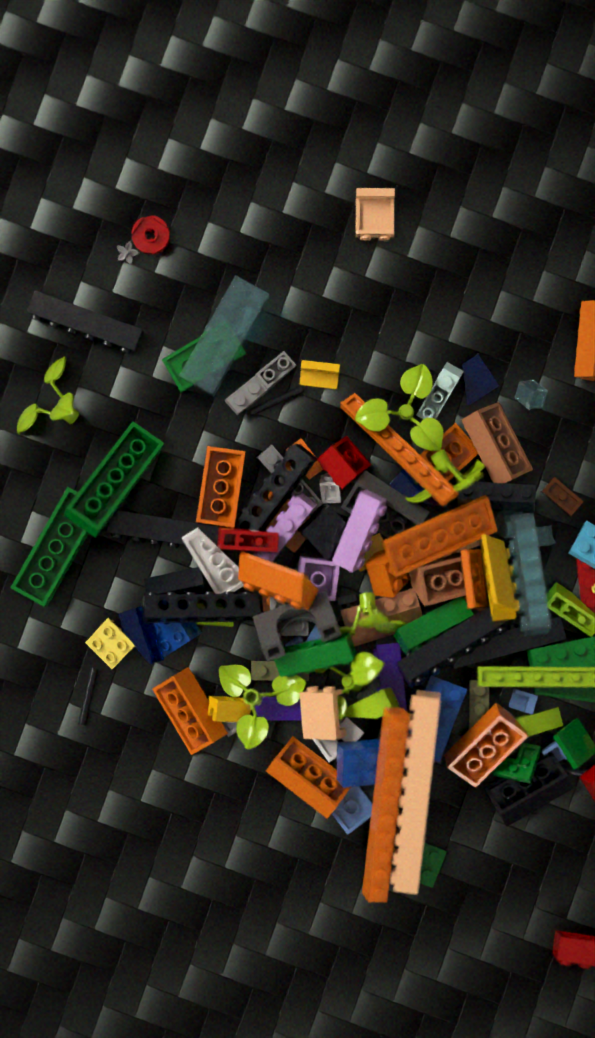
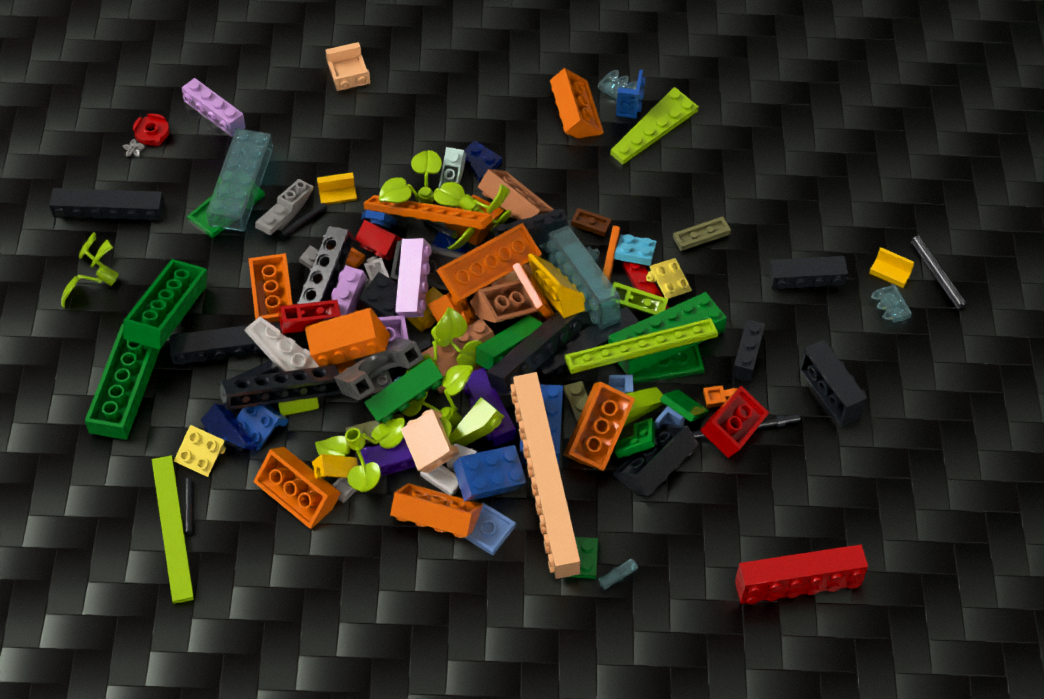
camera: 25 degrees left, 30 degrees down
orange brick [362,707,410,902] -> none
clear light blue panel [515,380,548,409] -> none
none -> lime tile [152,455,194,604]
none -> lavender brick [182,78,245,137]
none -> blue wing [361,210,398,229]
none -> clear light blue axle [598,559,638,590]
none -> orange tile [600,226,620,296]

